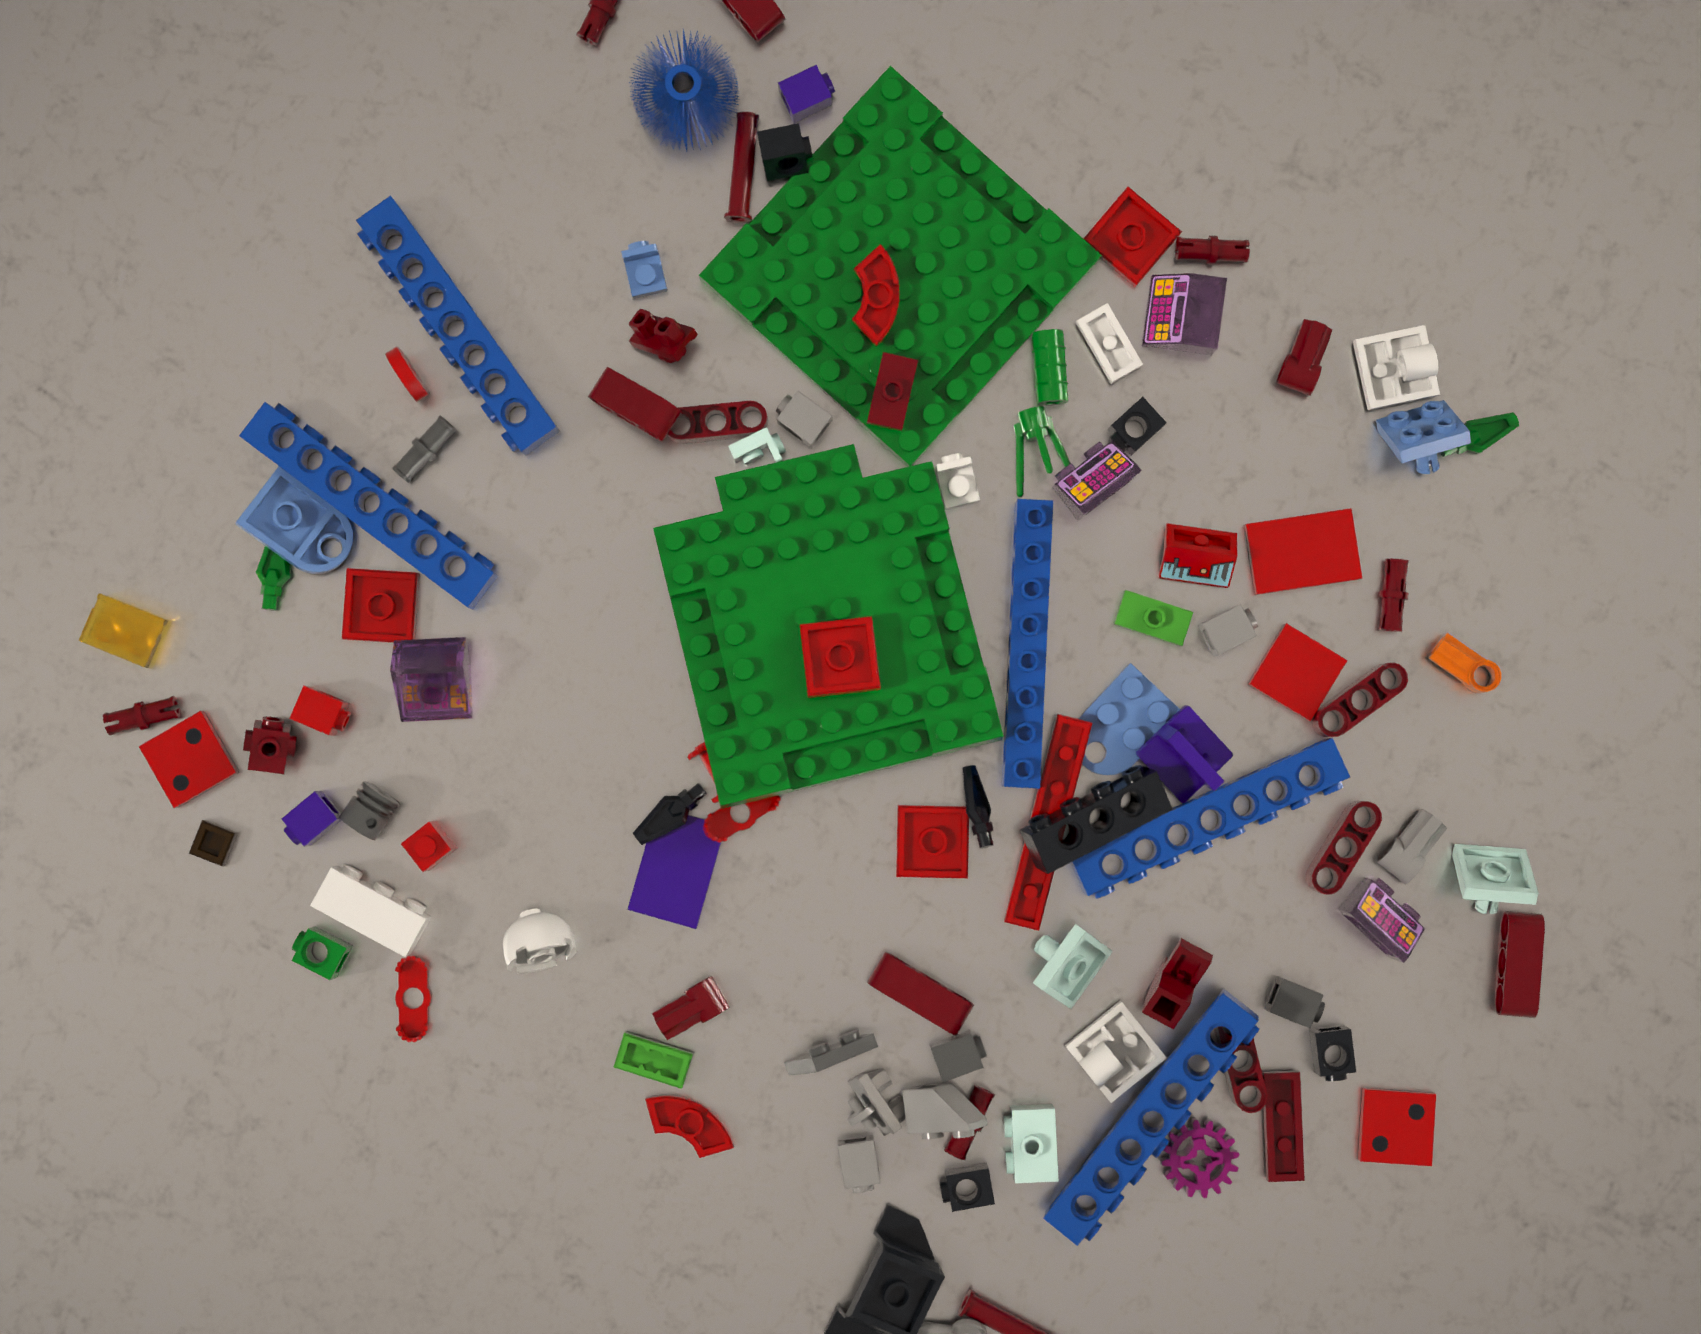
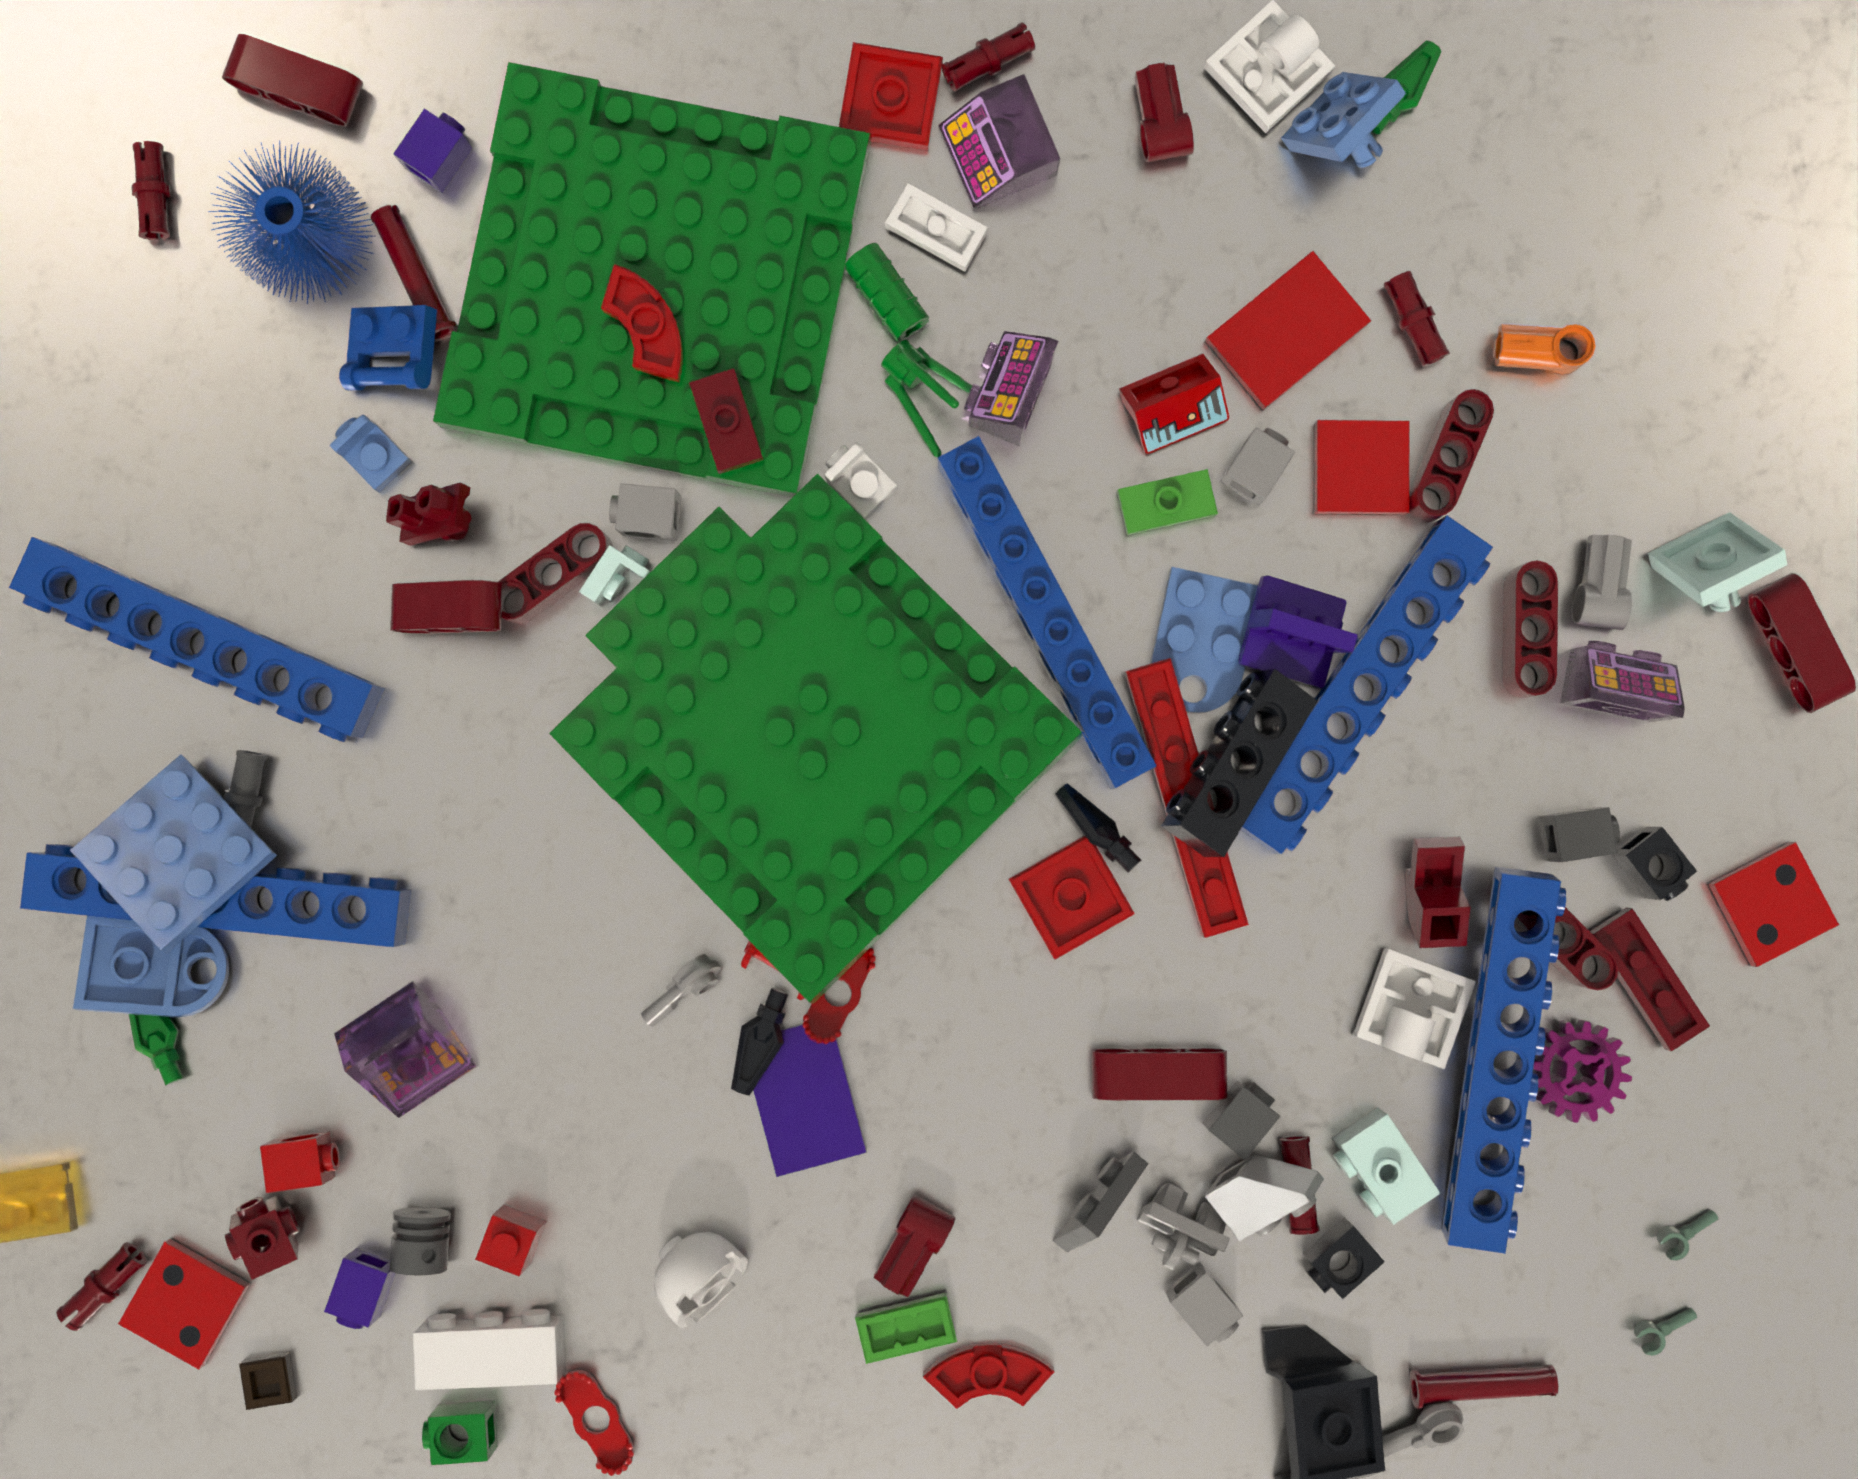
camera: 30 degrees left, 0 degrees up
red tile [342,568,420,644] -> none
red piece [385,346,429,402] -> none
black brick [757,123,813,181] -> none
red tile [800,616,881,698] -> none
light aqua tile [1033,924,1113,1009] -> none
black brick [1108,397,1167,456] -> none
none -> medium blue plate [70,754,277,953]
none -> blue plate [339,305,437,391]
none -> light grey plate [641,954,721,1027]
none -> sand green hand [1657,1210,1719,1261]

